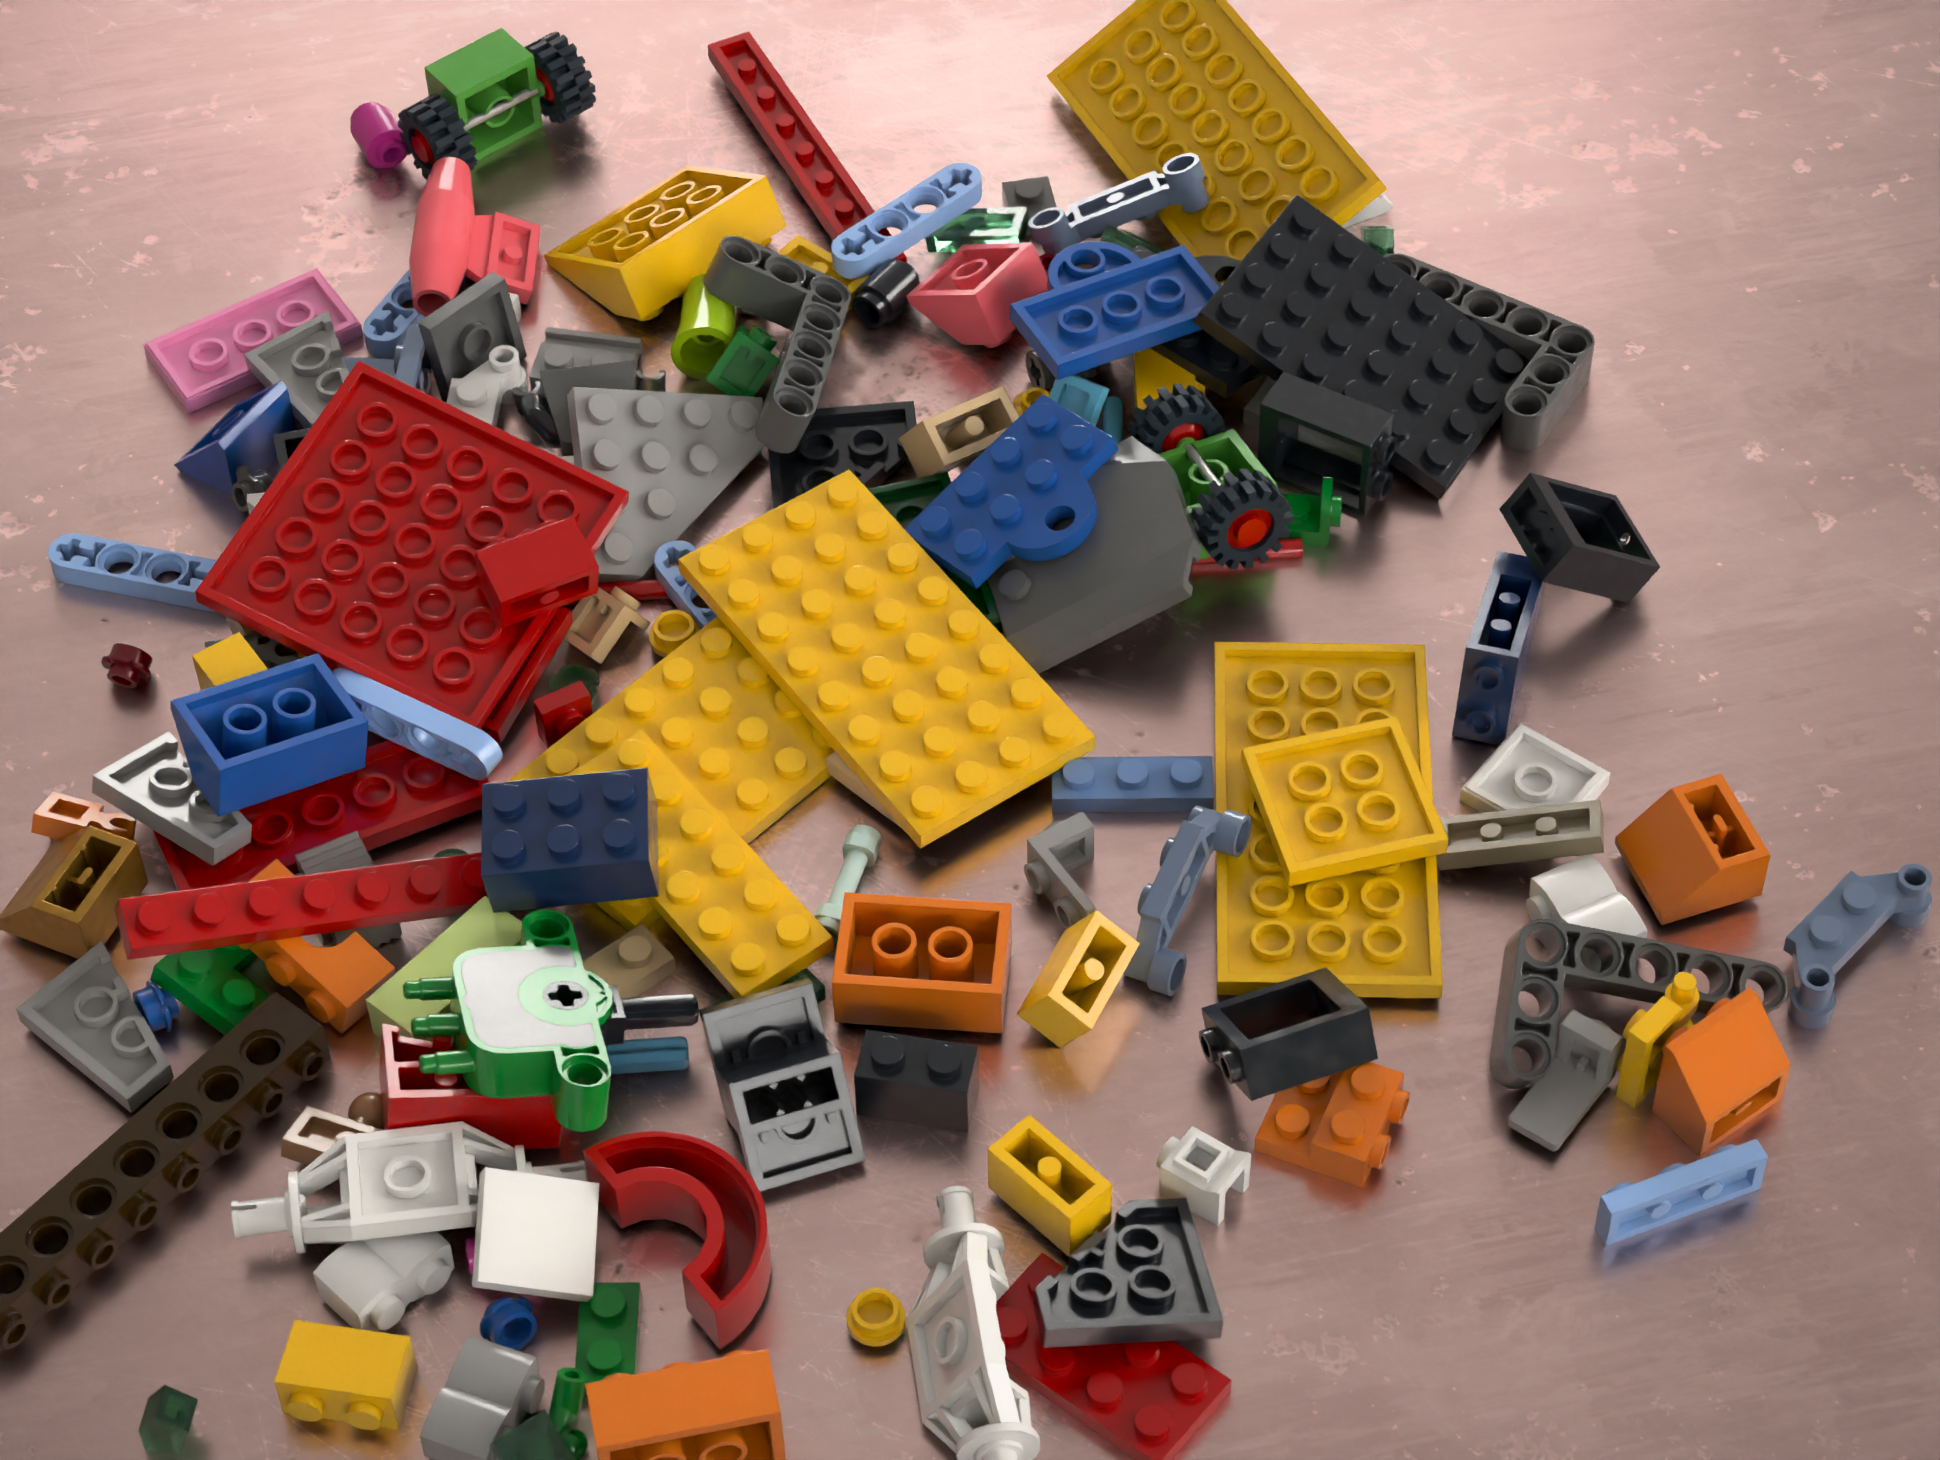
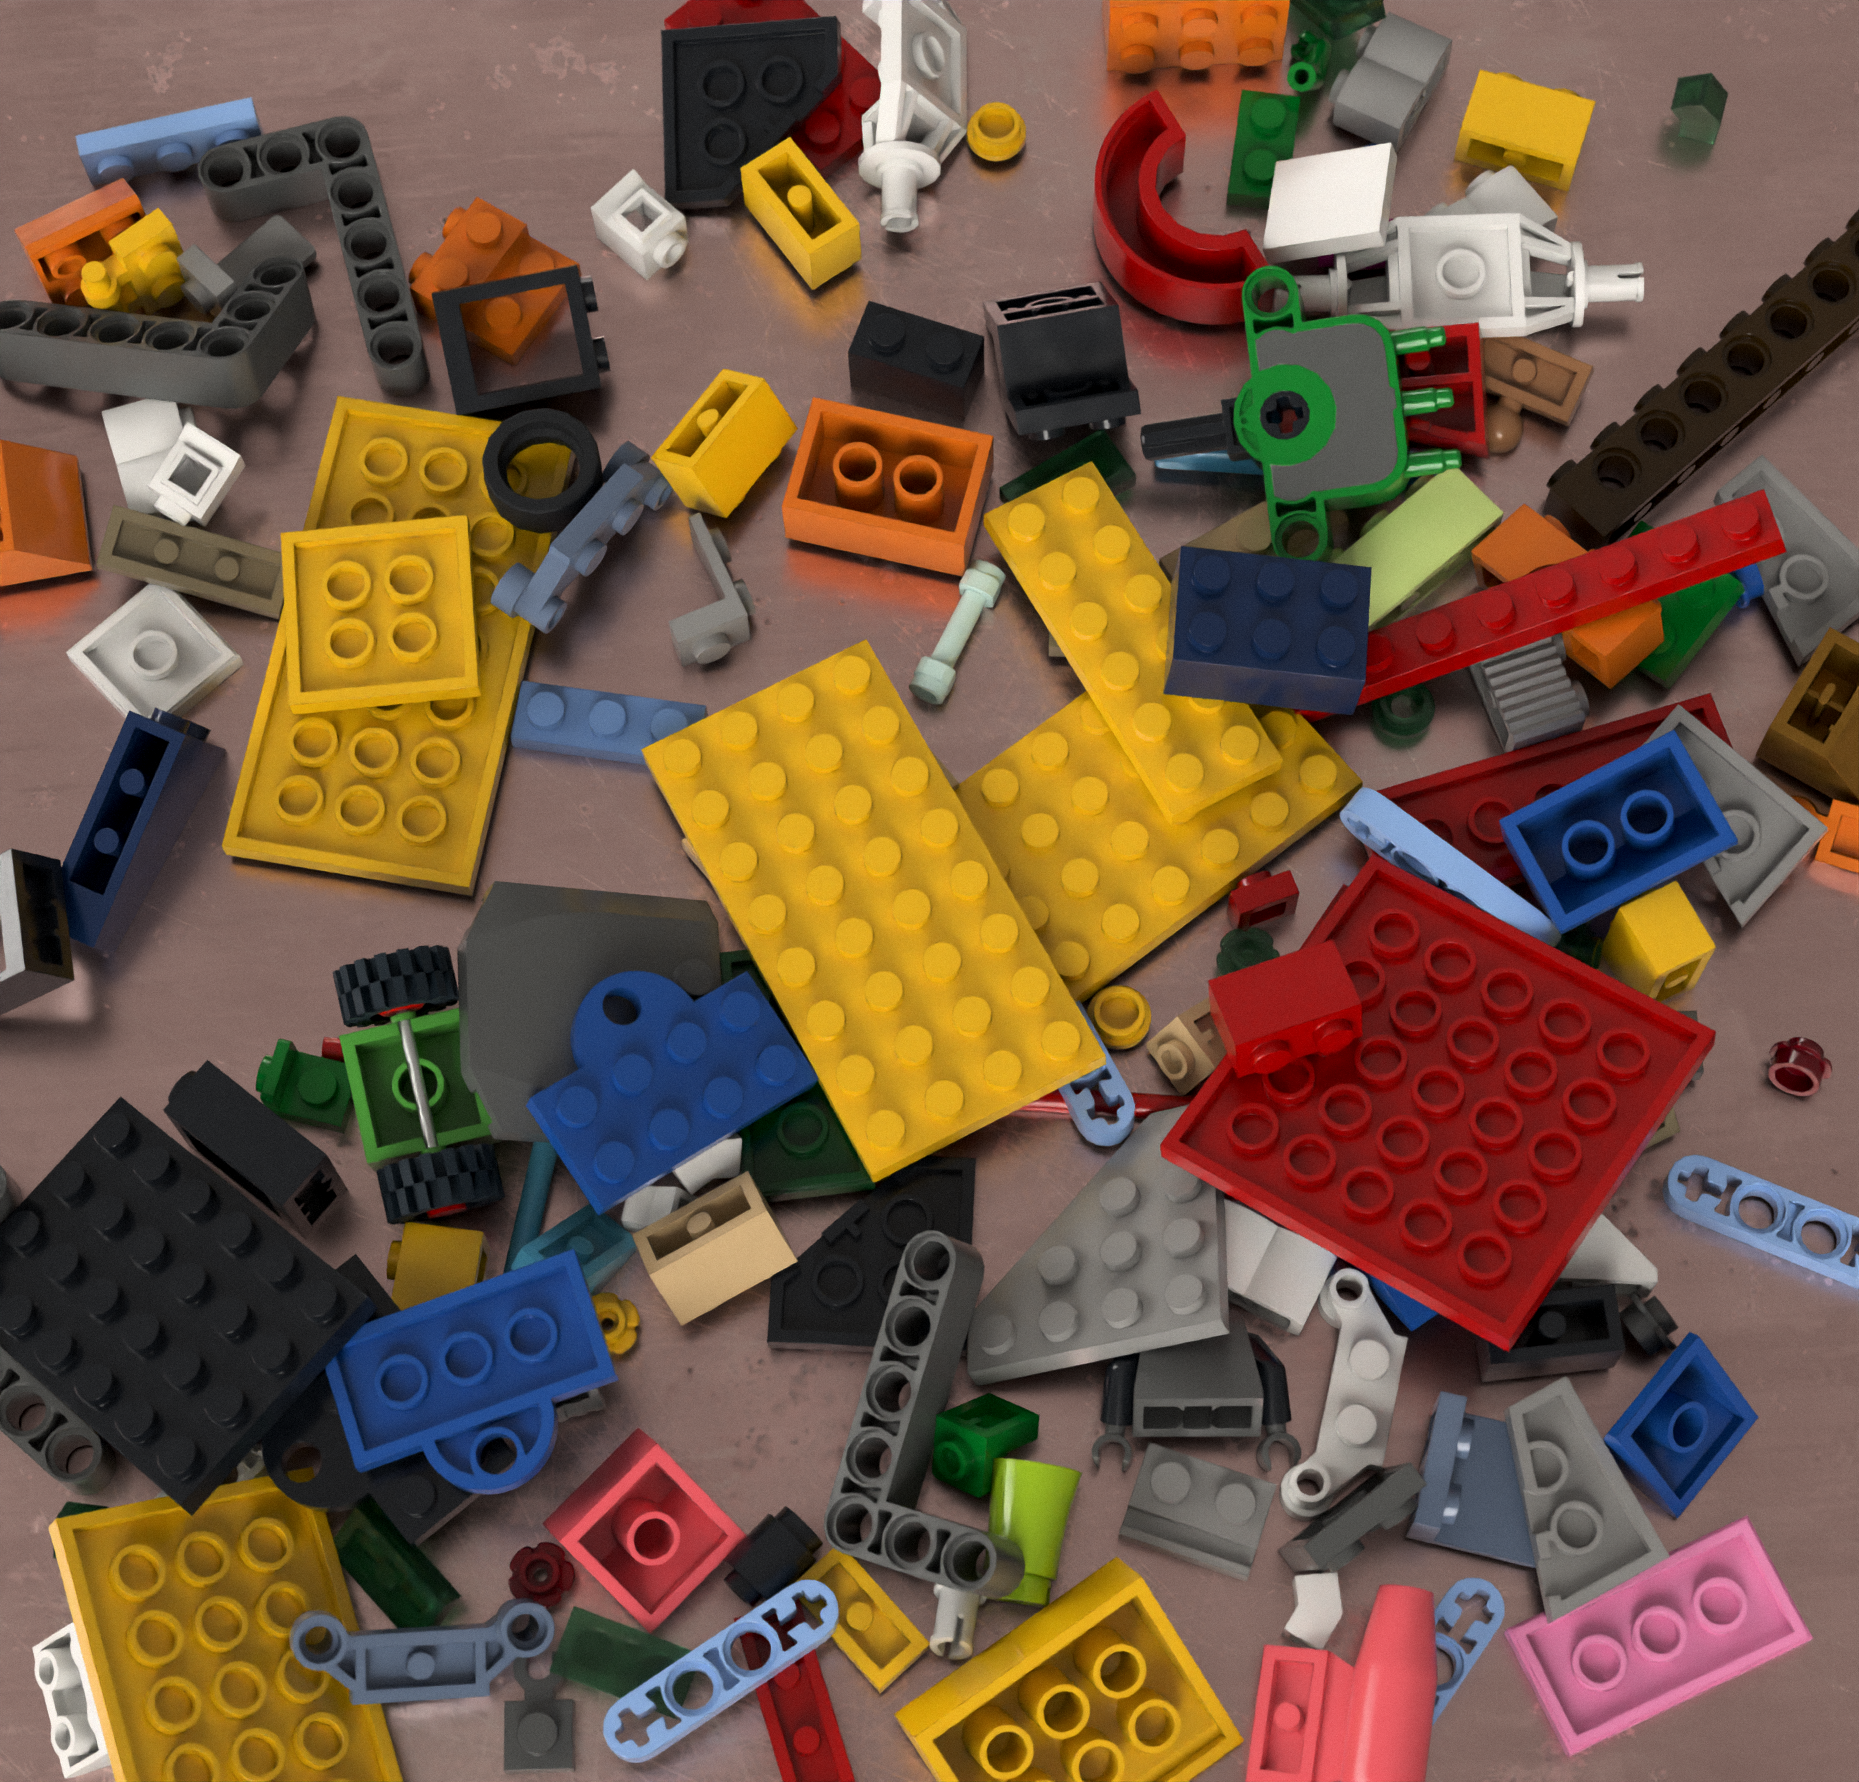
camera: 170 degrees left, 20 degrees up
none -> white window [147,421,246,527]
none -> dark grey beam [198,116,430,398]
none -> black tyre [482,408,604,534]

